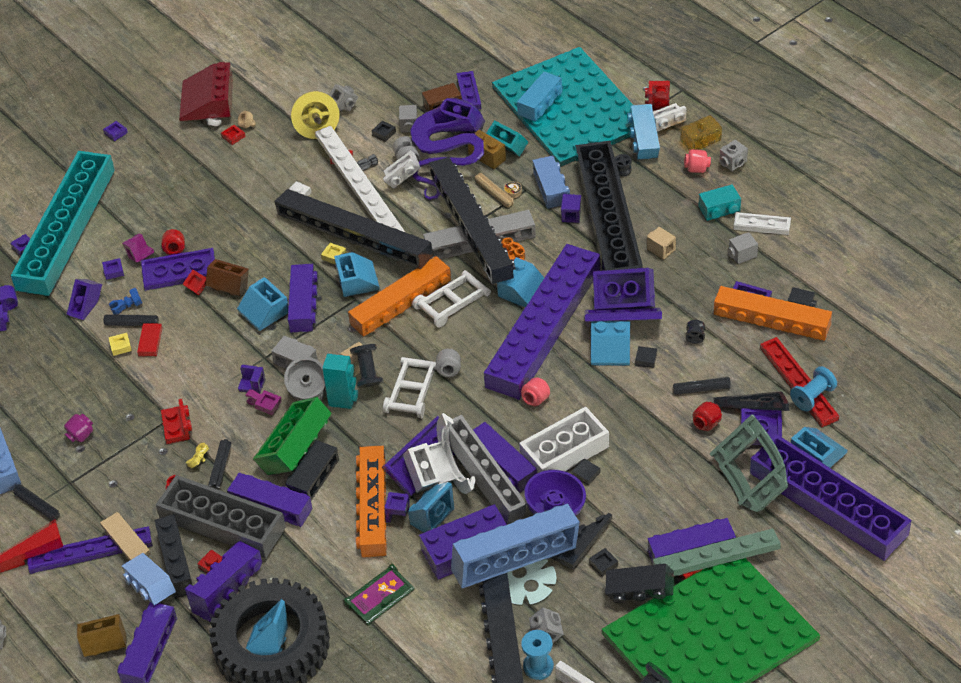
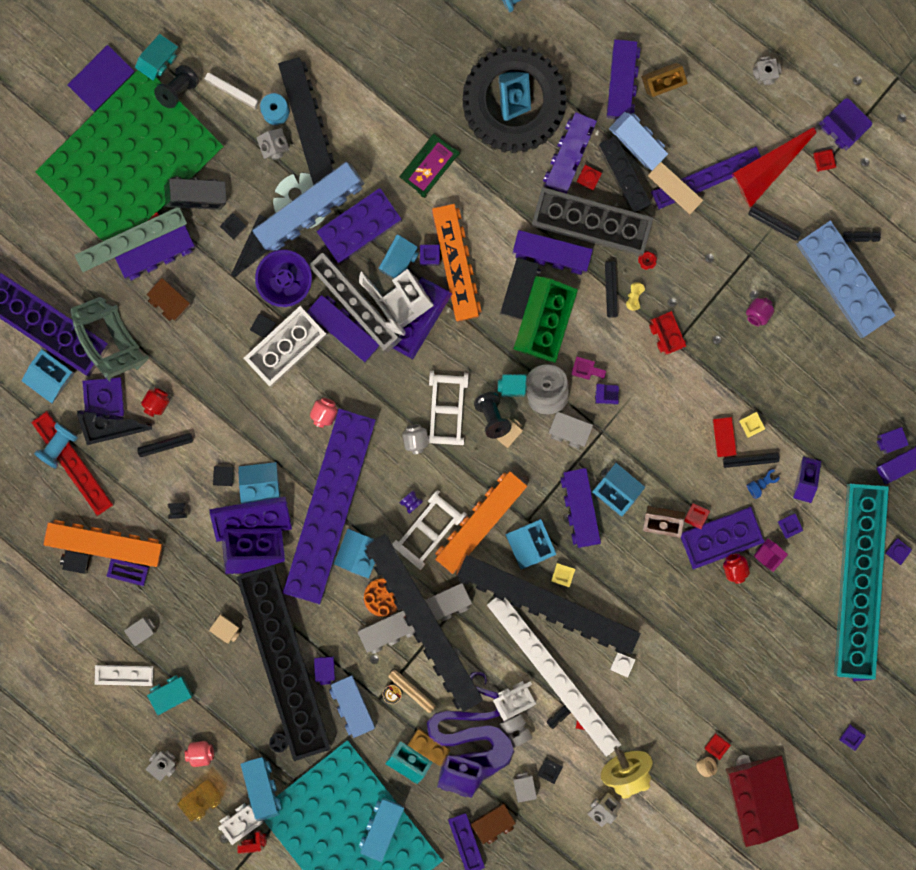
camera: 165 degrees right, 40 degrees up
none -> reddish brown brick [146,278,192,322]
none -> dark purple wheel [399,490,423,514]

